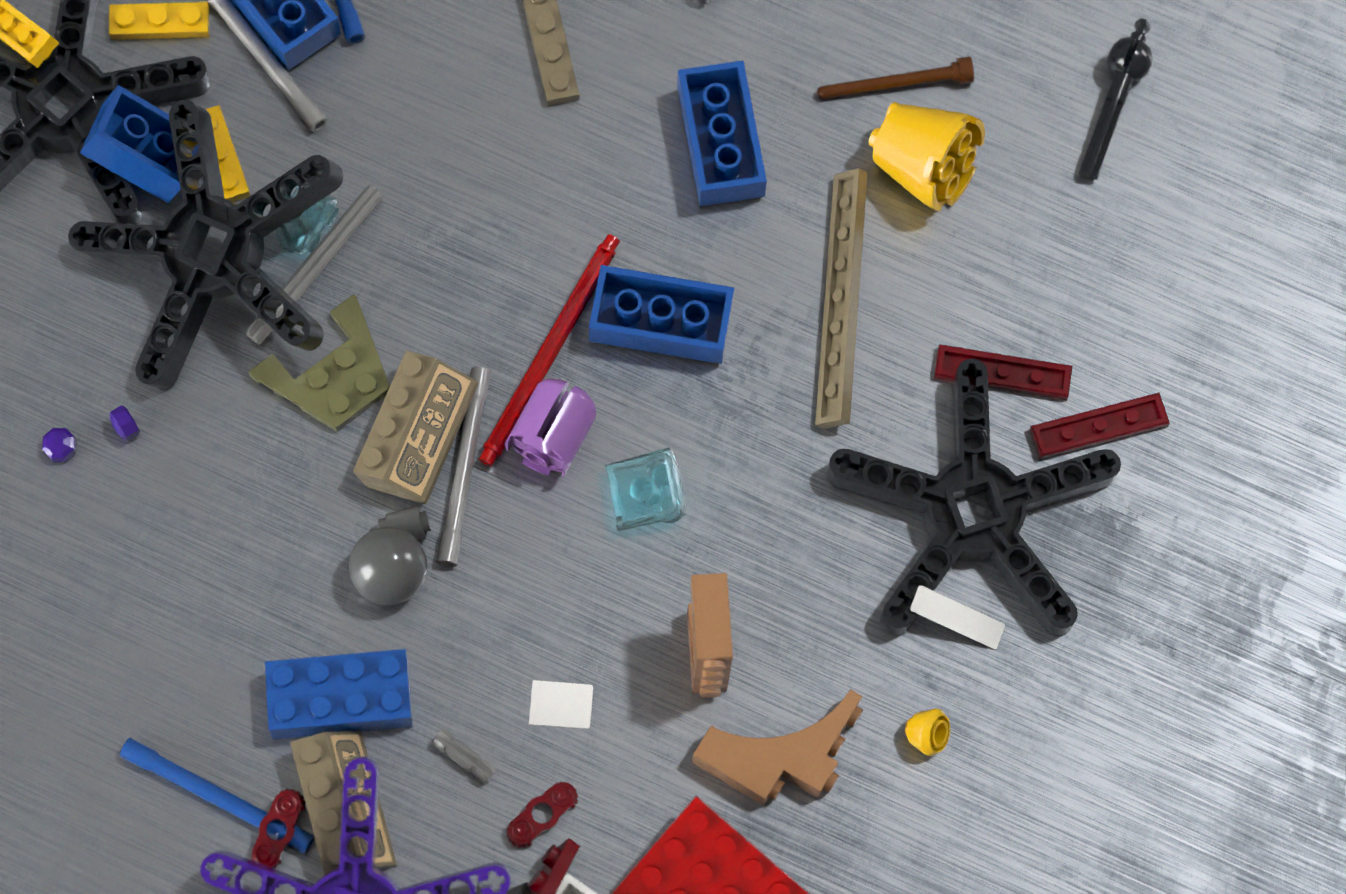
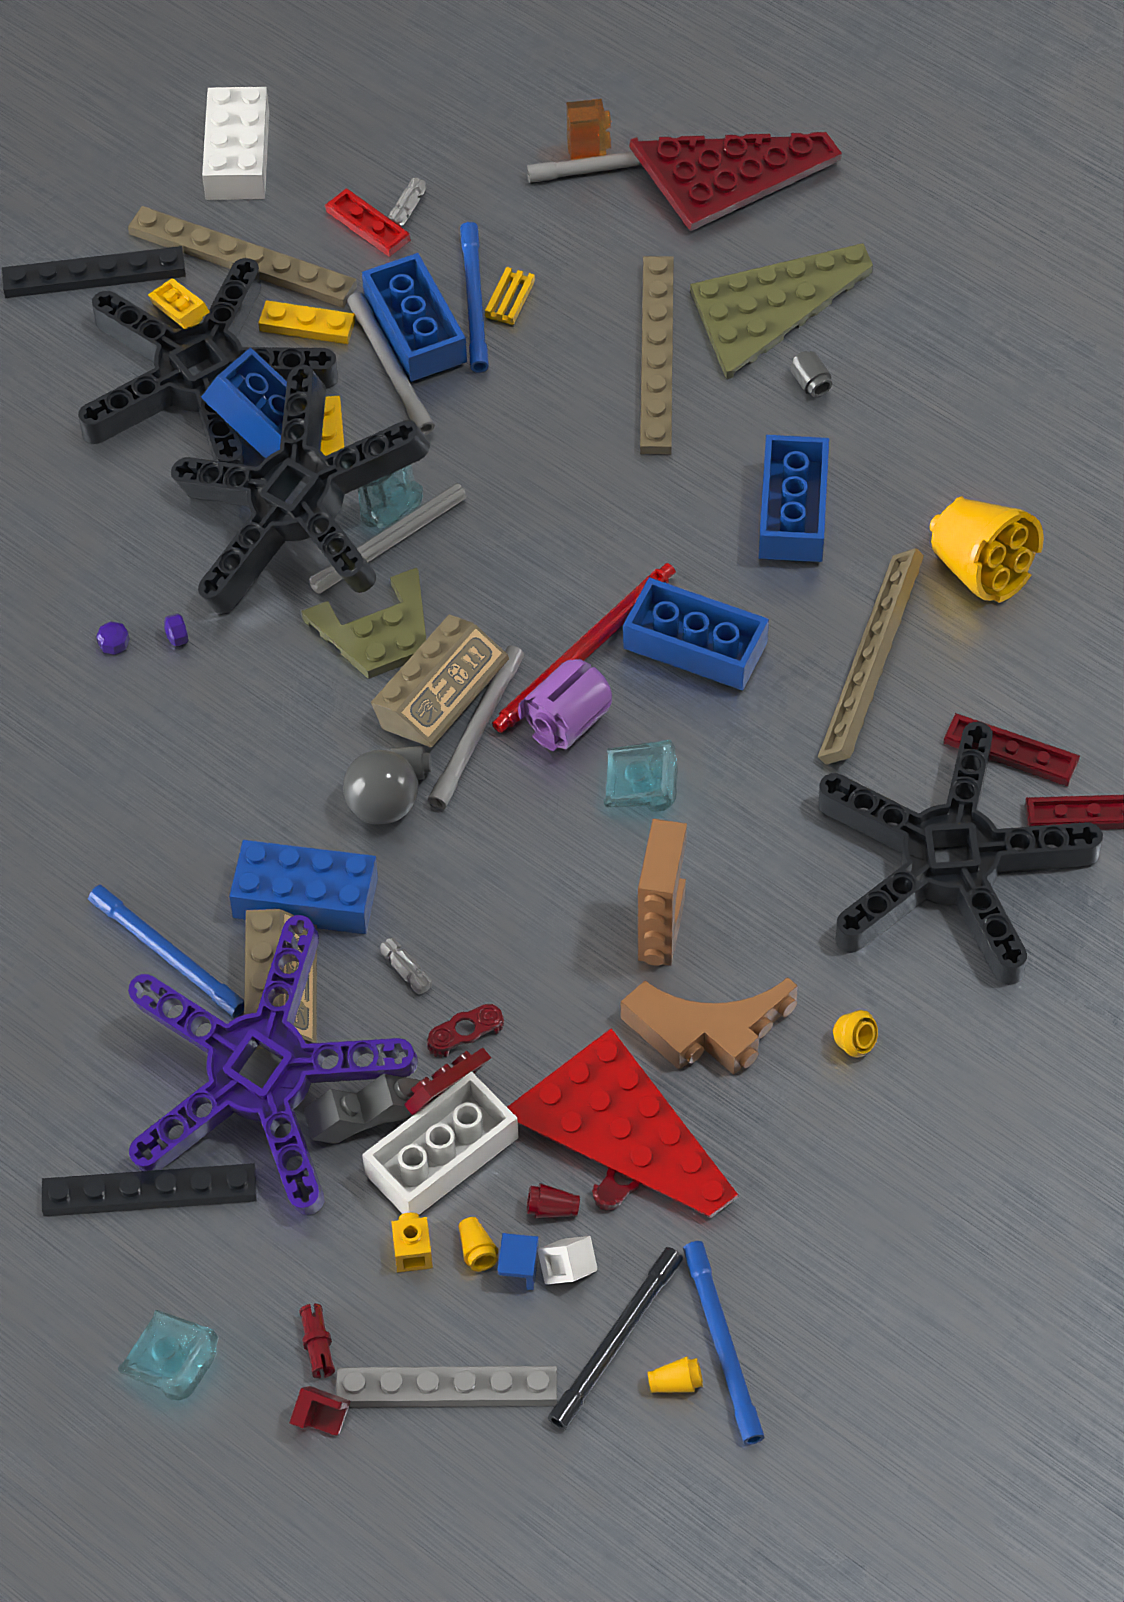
camera: 20 degrees right, 15 degrees down
dark red piece [252,789,306,869] -> none
white sticker [529,680,593,729] -> none
reddish brown piece [817,56,974,99] -> none
white sticker [910,585,1005,649] -> none

